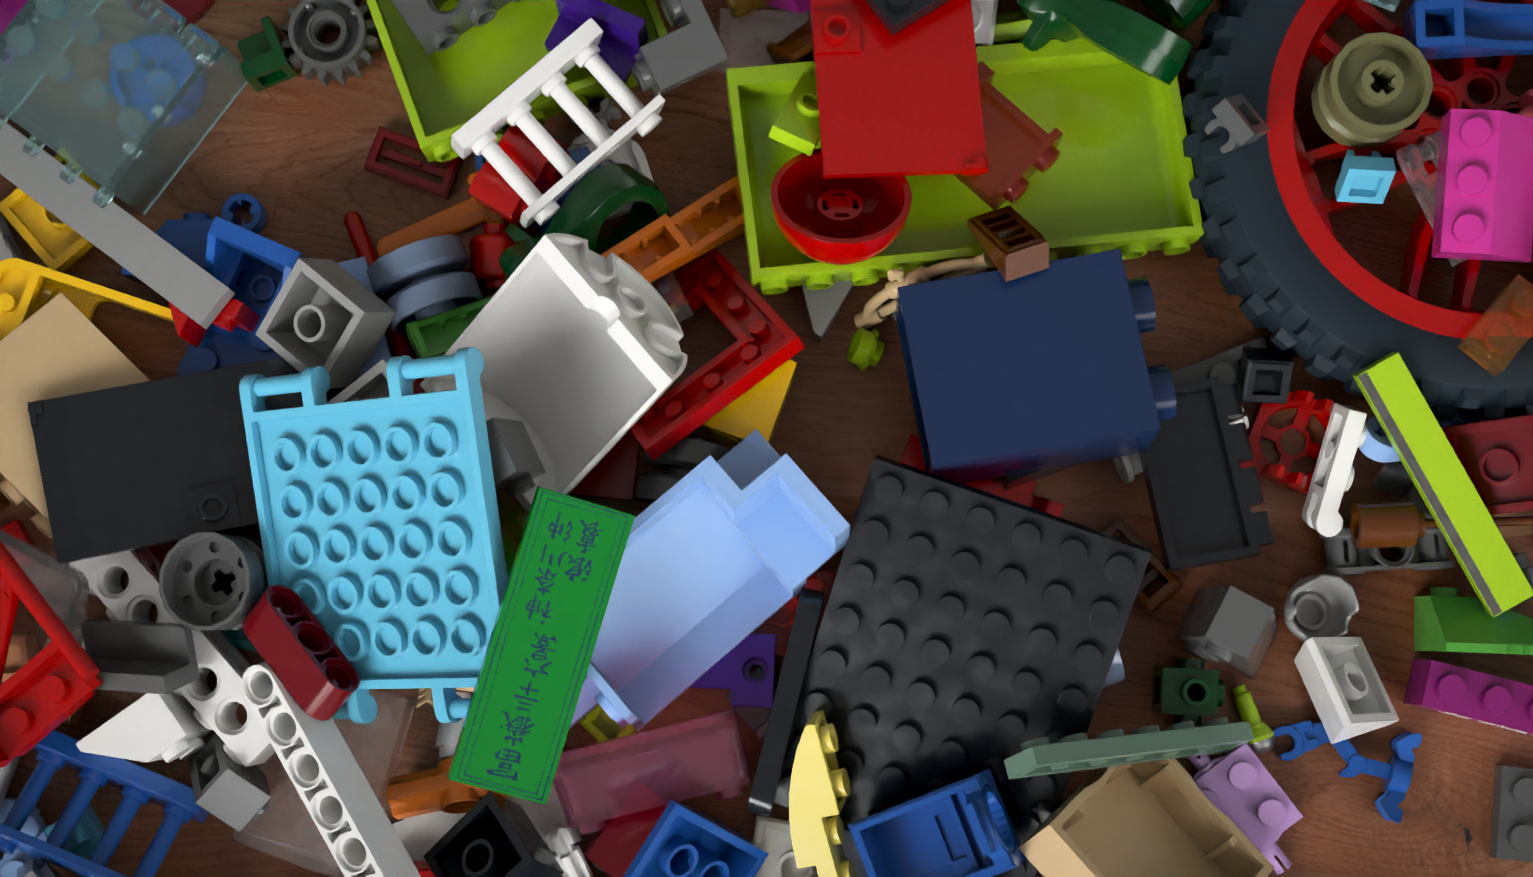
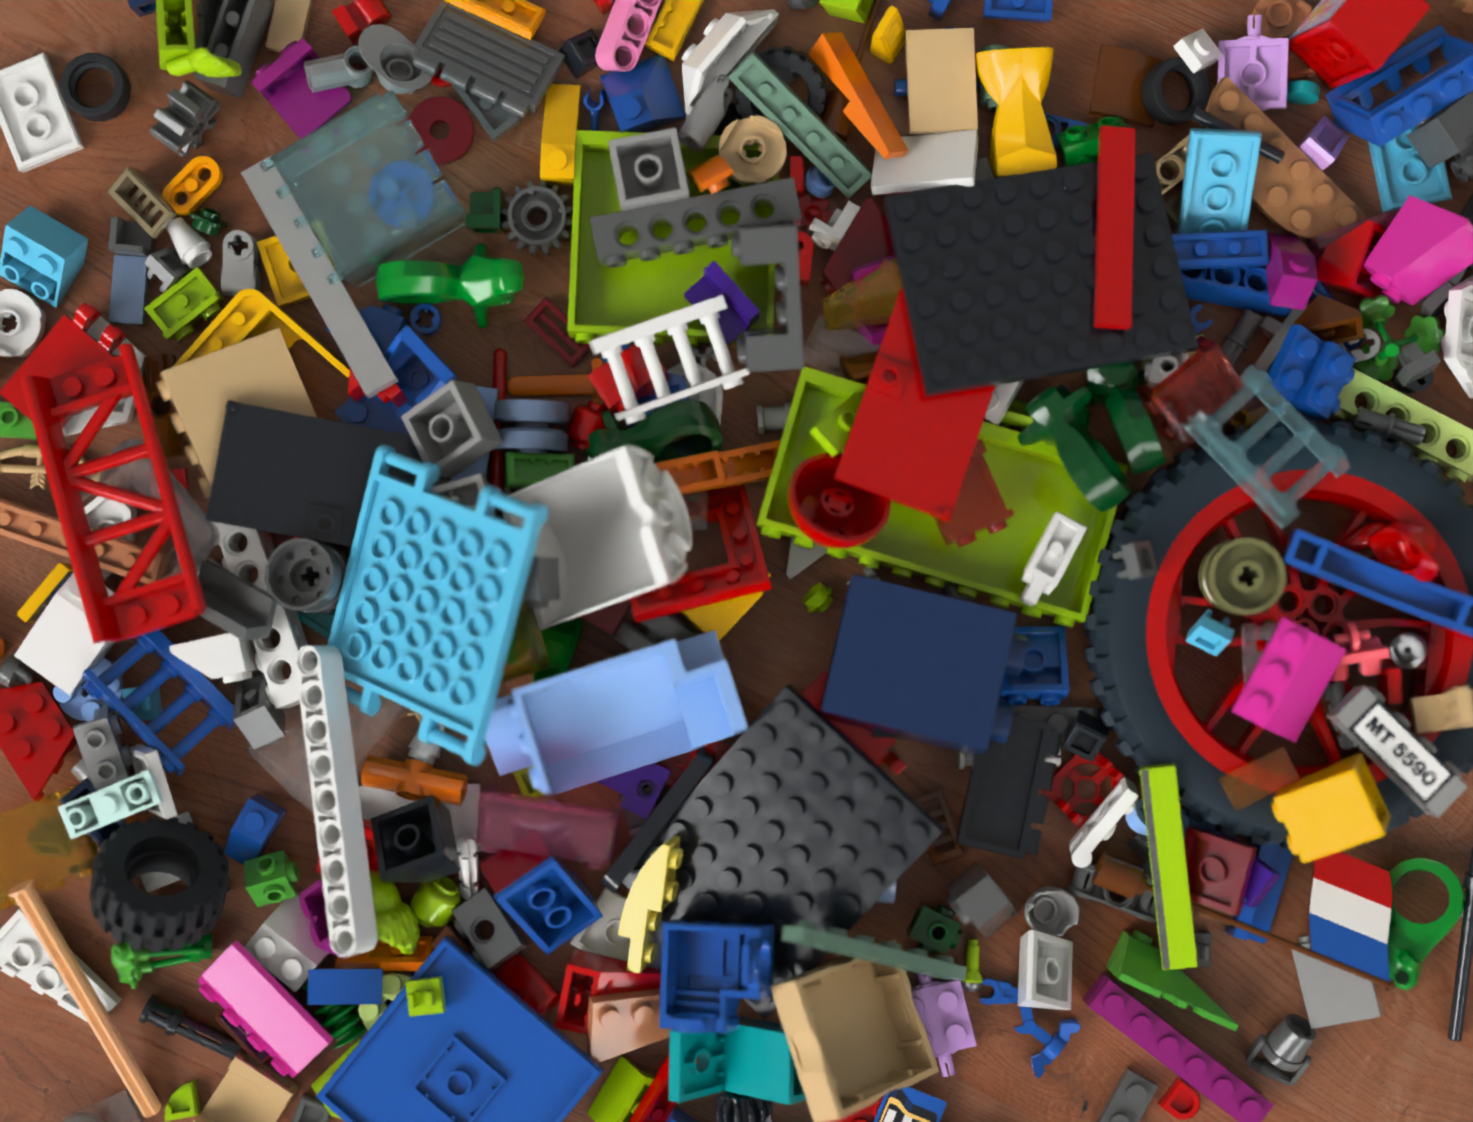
camera: 25 degrees right, 5 degrees up
dark red beam [242,585,360,721] -> none
green tile [447,486,635,805] -> none
tan piece [854,252,994,329] -> none
reddish brown slope [967,205,1049,282] -> none
none -> green animal [376,243,524,328]
none -> light grey bush [756,402,790,434]
none -> blue plate [998,626,1070,706]
none -> white hinge [1019,511,1087,607]

